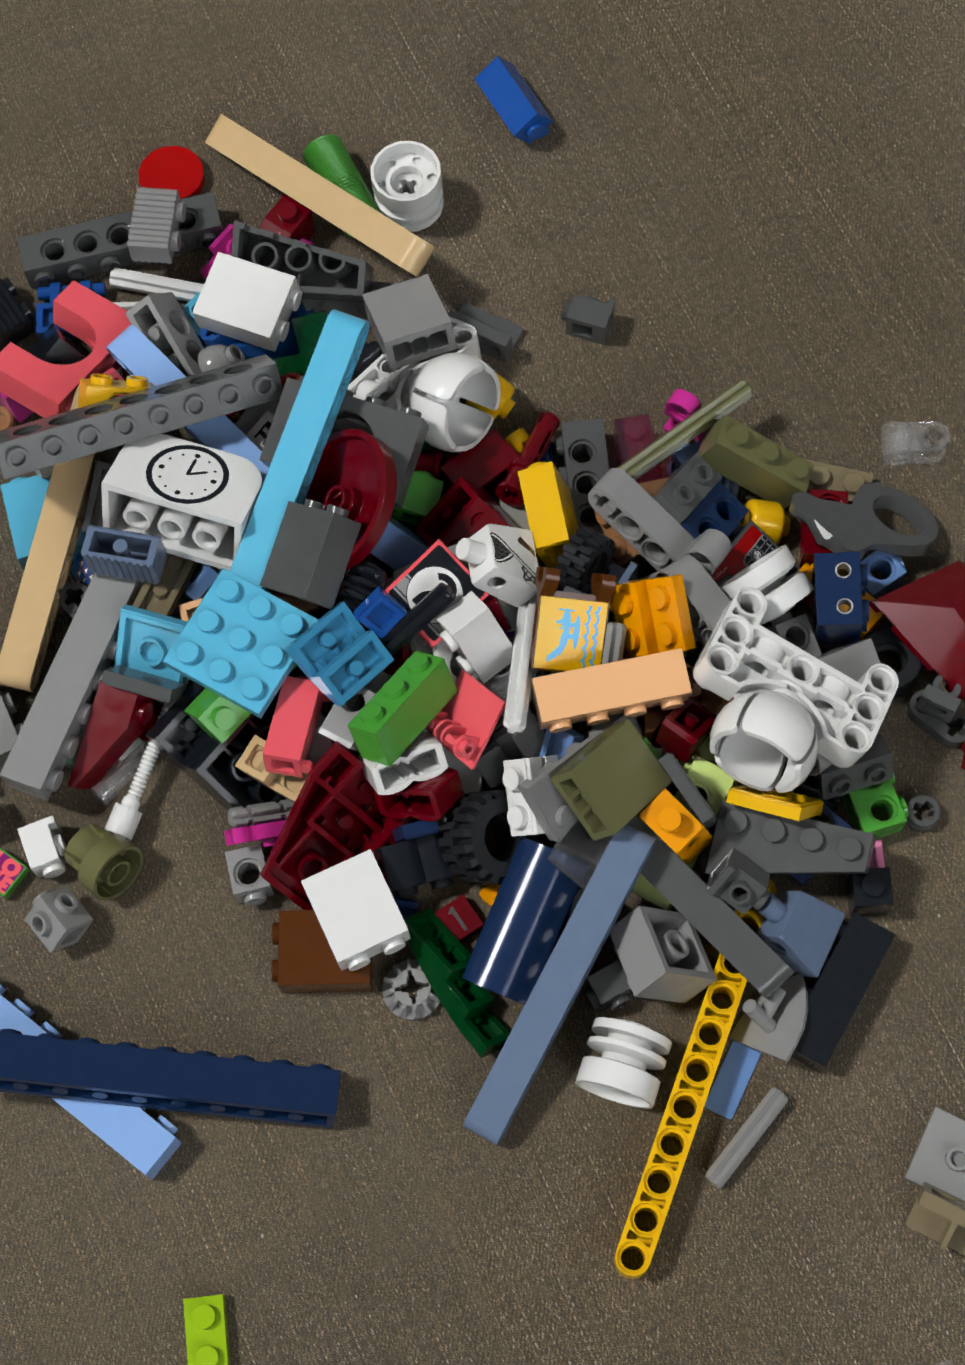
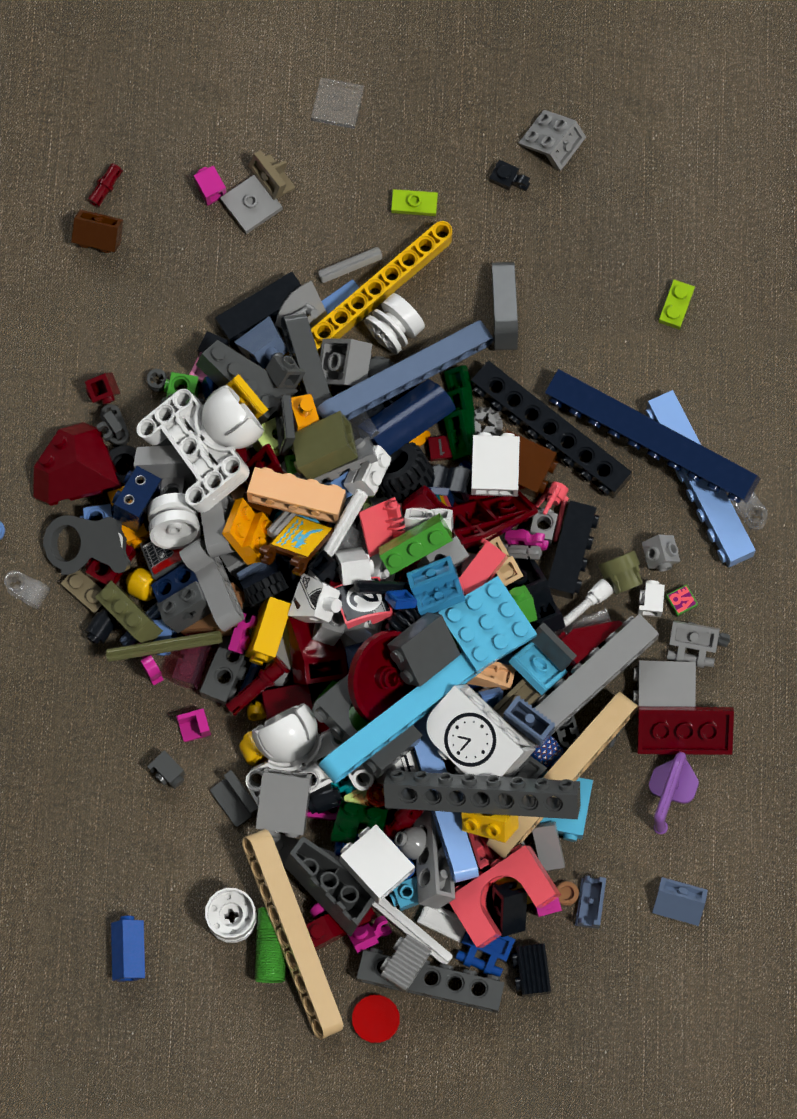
camera: 155 degrees left, 5 degrees up
none -> black brick [84,609,117,645]
none -> dark pink panel [176,708,211,742]
none -> dark pink plate [228,613,258,655]
none -> black tile [308,550,339,582]
none -> lime plate [391,189,438,216]
none -> black brick [471,360,632,498]
none -> beam [492,262,518,350]
none -> coral plant [524,481,569,542]
none -> black brick [548,500,599,600]

